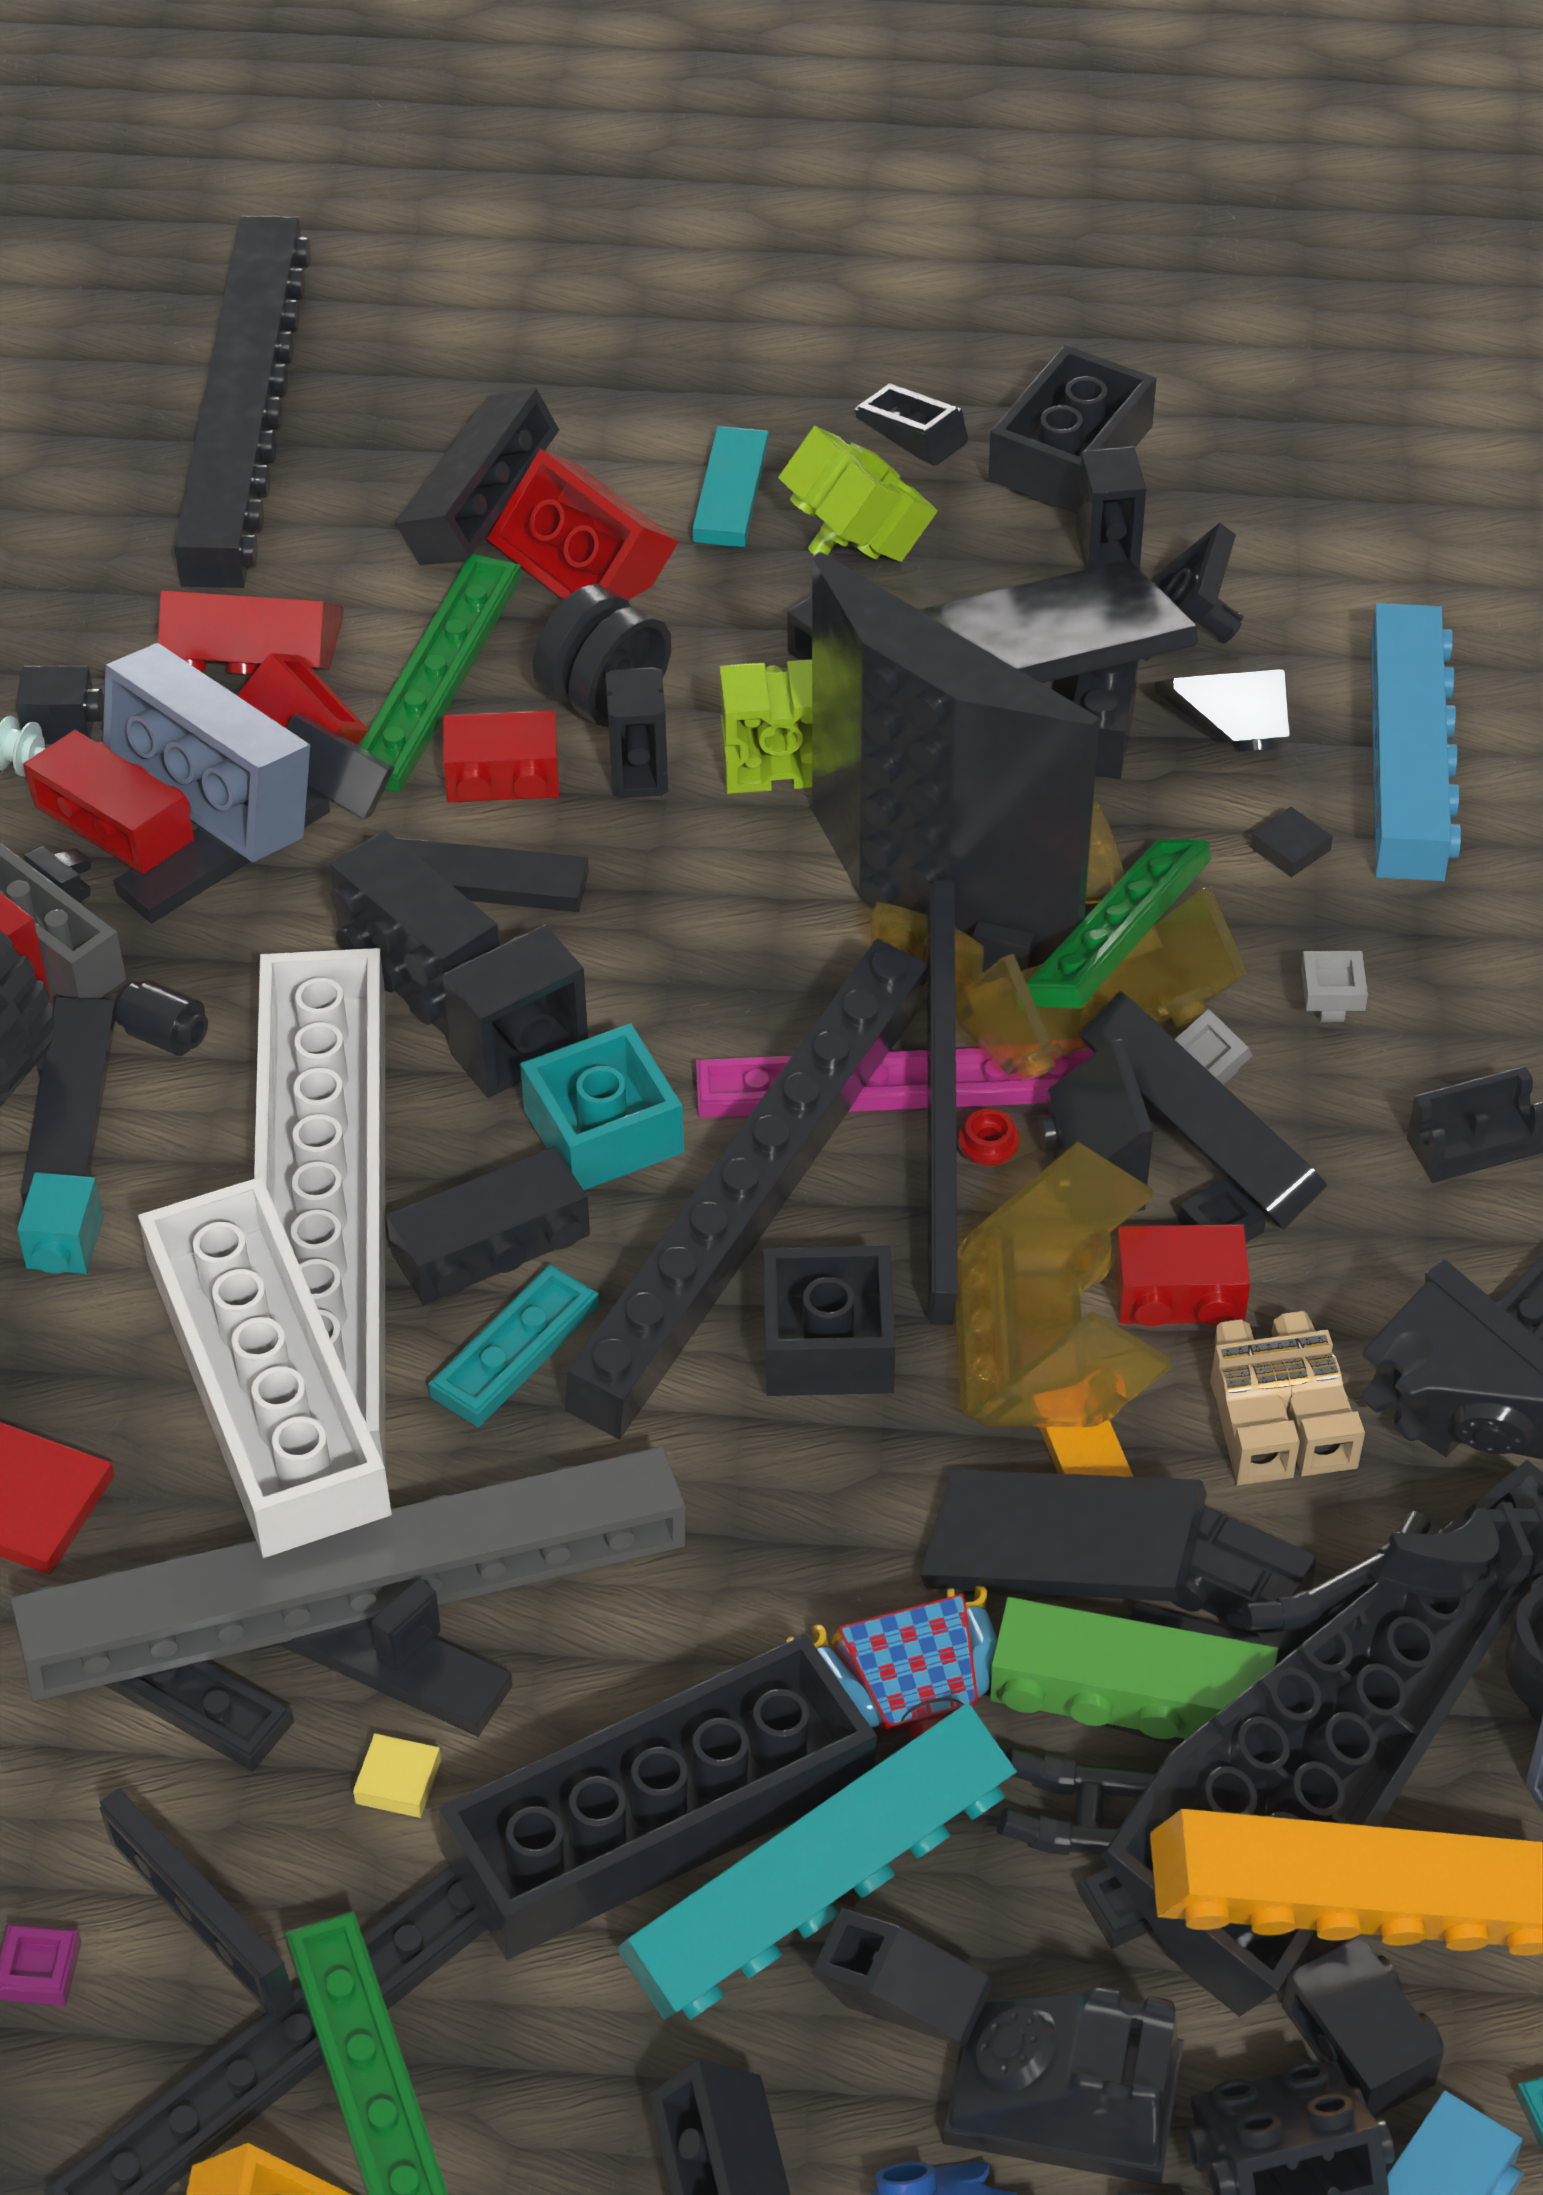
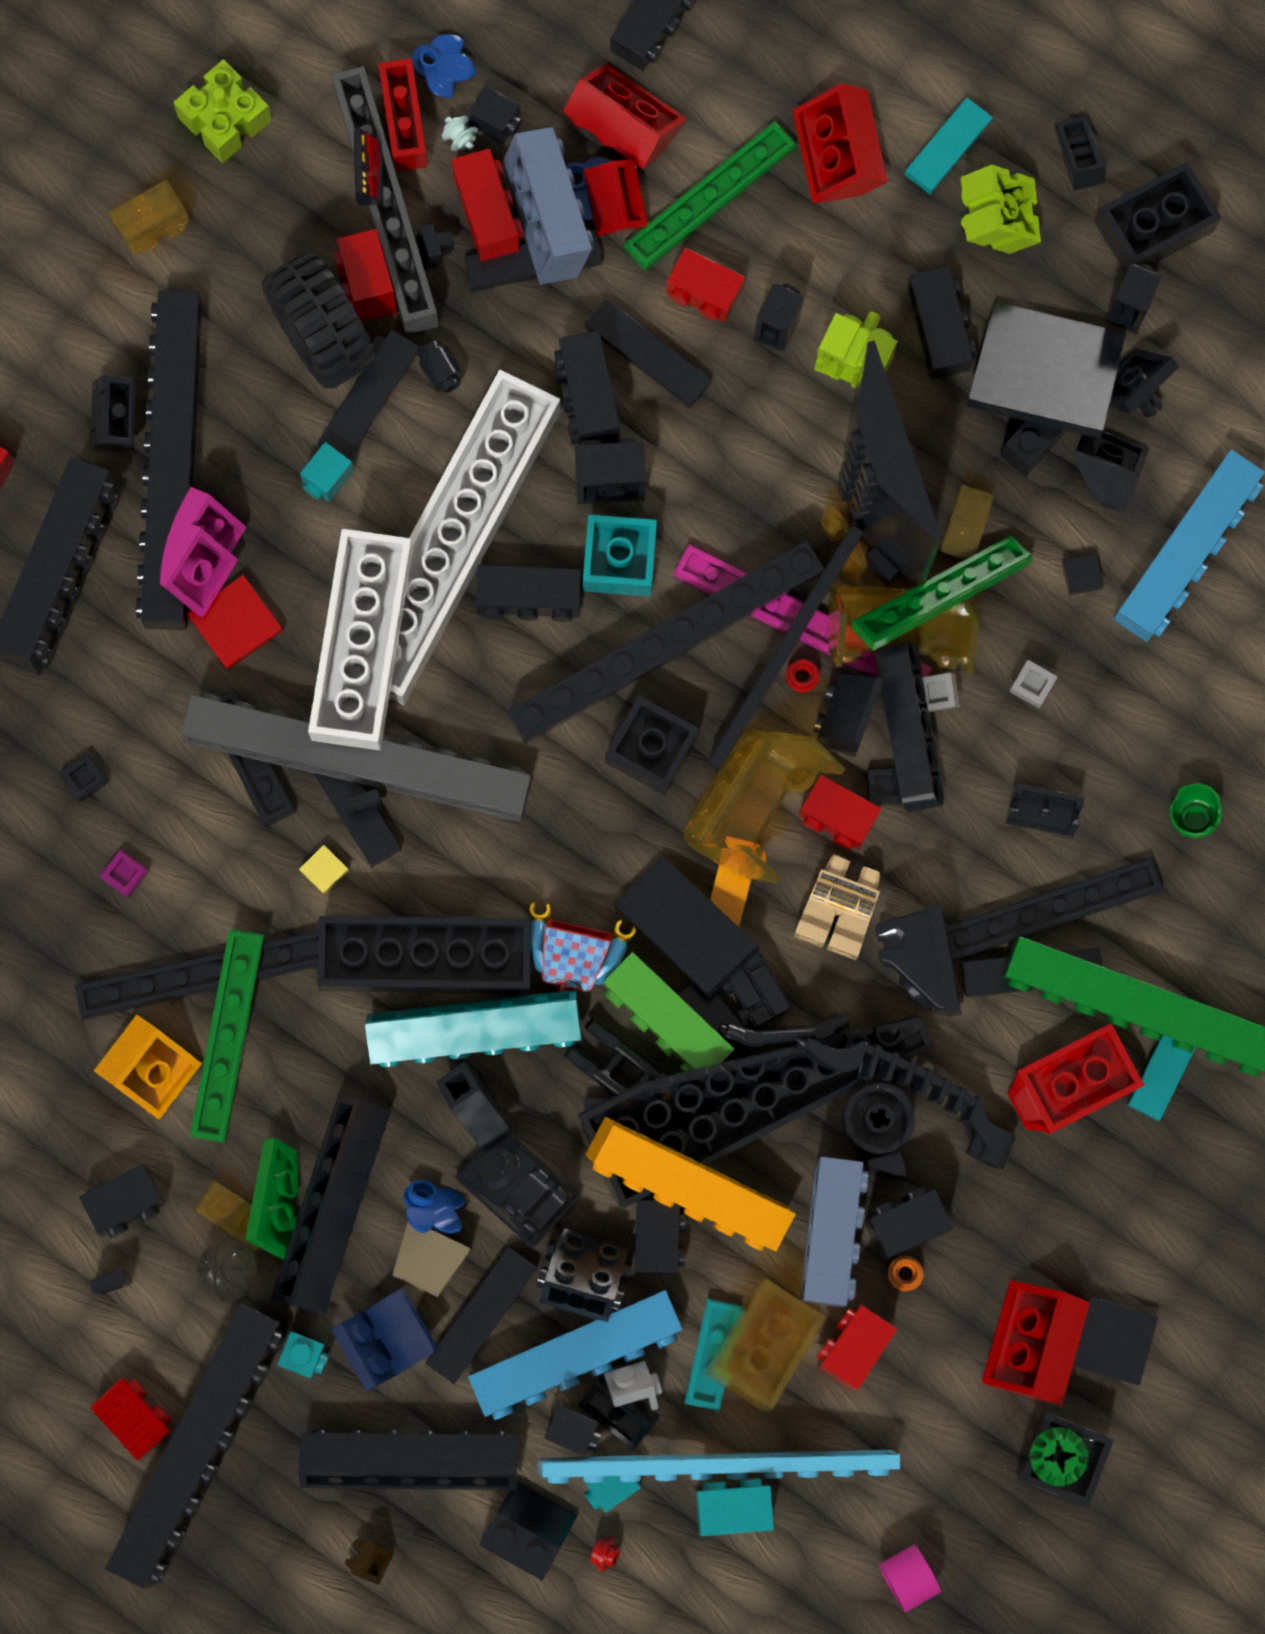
camera: 25 degrees right, 30 degrees up
black tile [99,1788,295,2016] -> none
black tile [286,713,395,819] -> none
black brick [395,388,559,565] -> none
teal tile [428,1264,599,1428] -> none
black wheel [532,584,672,728] -> none

